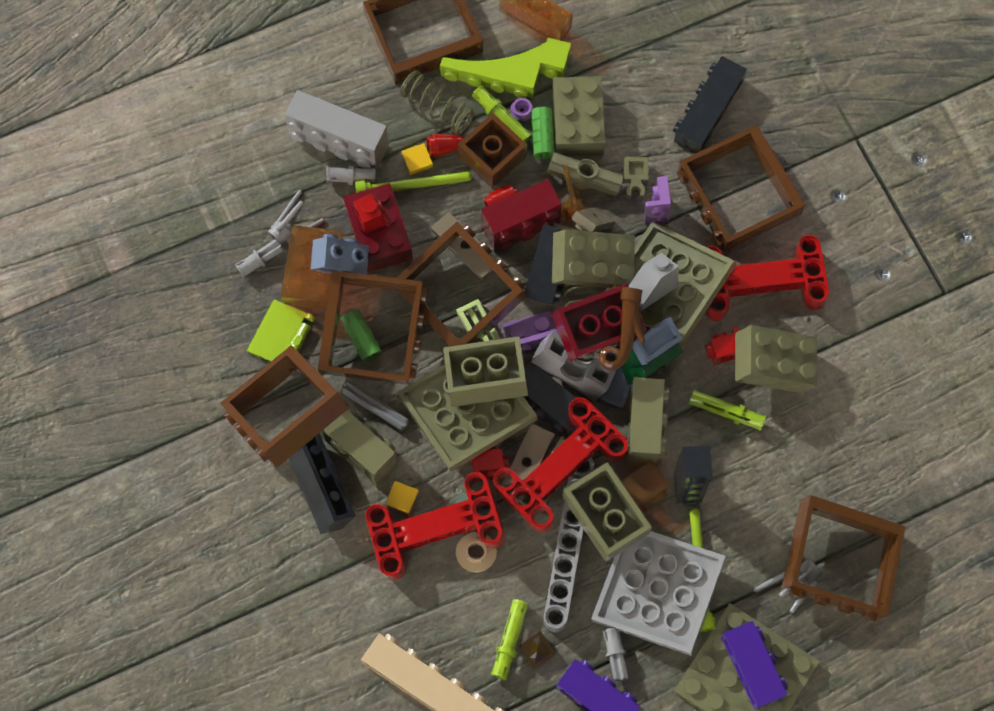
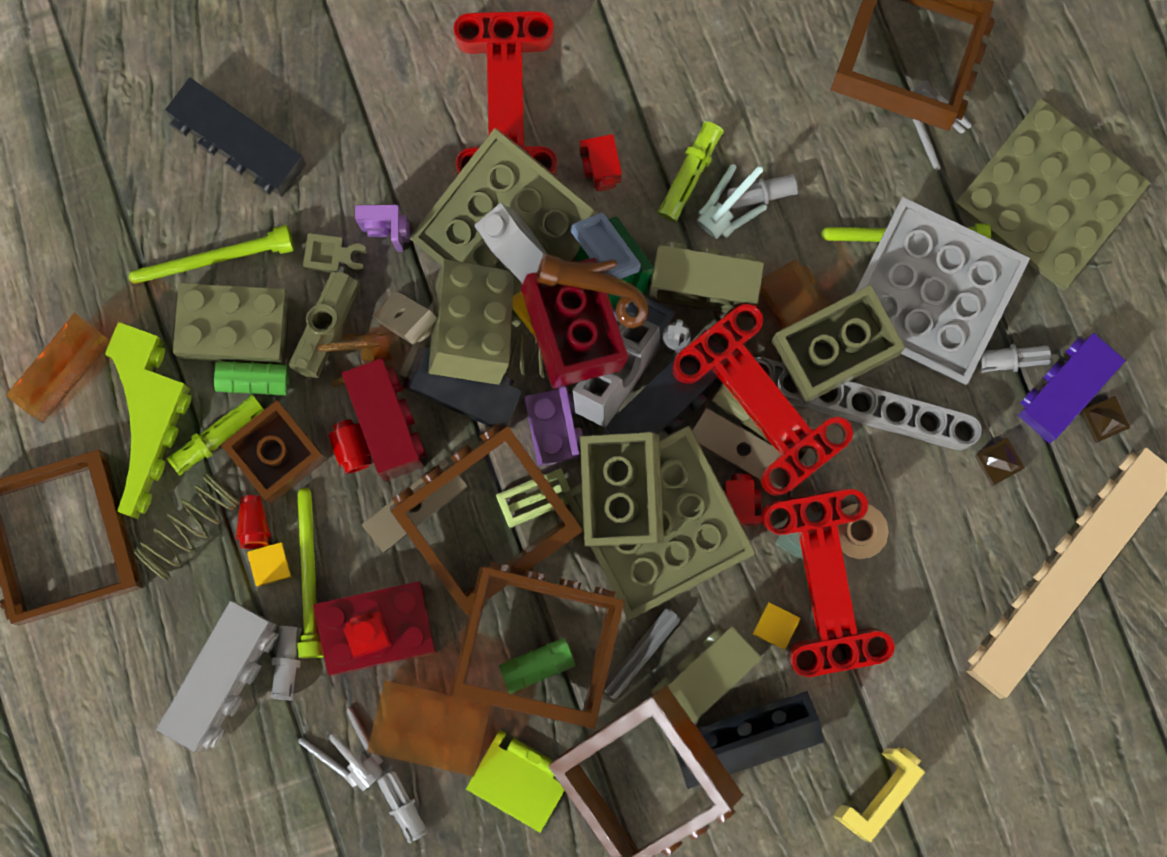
camera: 85 degrees left, 10 degrees up
sand blue brick [311,234,369,275] -> none
lime pin [491,599,529,680] -> none
medium lavender plate [510,98,534,121] -> none
black brick [674,445,713,507] -> none
reddish brown window [677,125,805,251] -> none
dark purple brick [721,621,788,711] -> none
olive brick [735,325,817,393] -> none
none -> lime piece [128,224,295,284]
none -> light grey axle [663,319,691,353]
none -> light aqua plant [696,164,767,239]
none -> light grey axle [727,173,798,209]
none -> light yellow panel [833,747,925,842]

